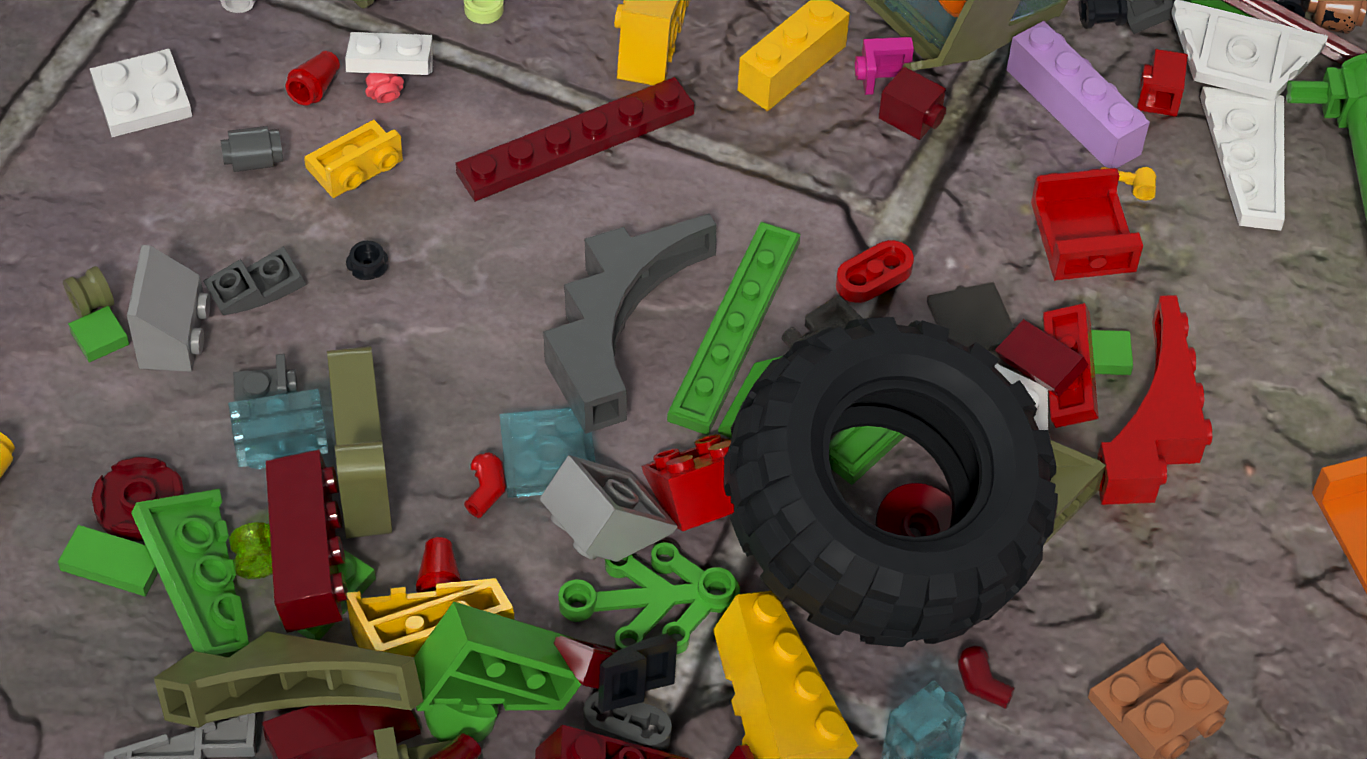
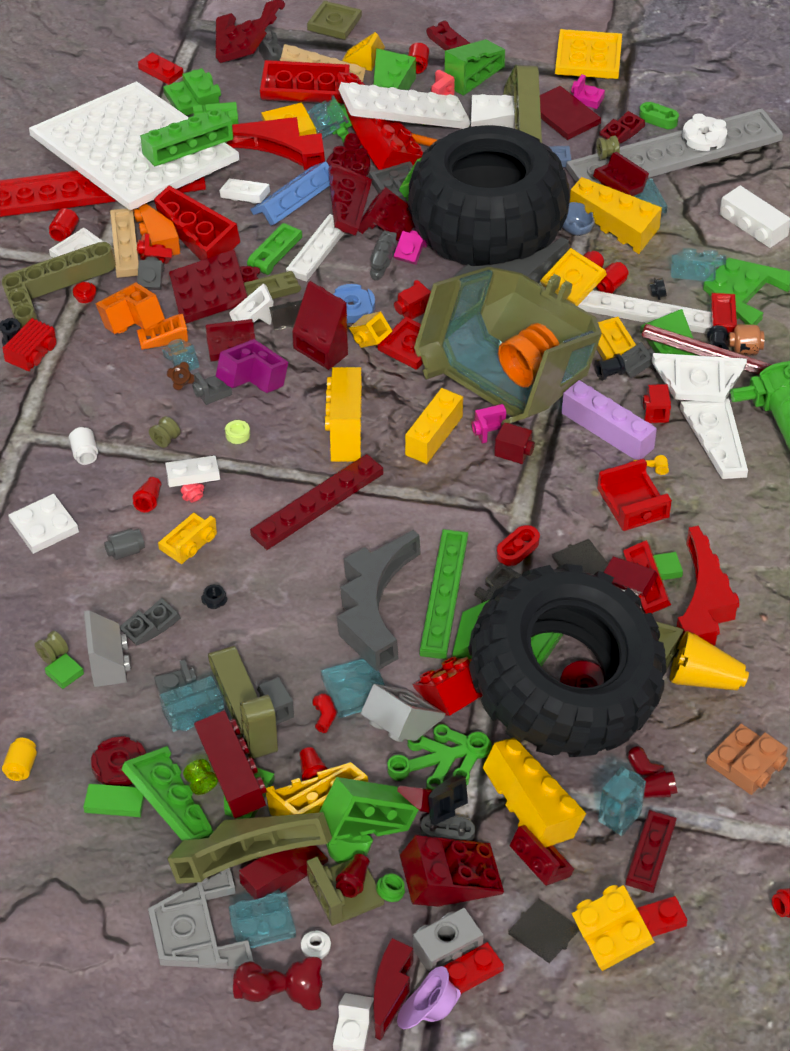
camera: 10 degrees left, 5 degrees down
none -> dark grey brick [257,677,294,724]
none -> dark red cone [634,770,677,799]
none -> yellow cone [669,631,749,691]

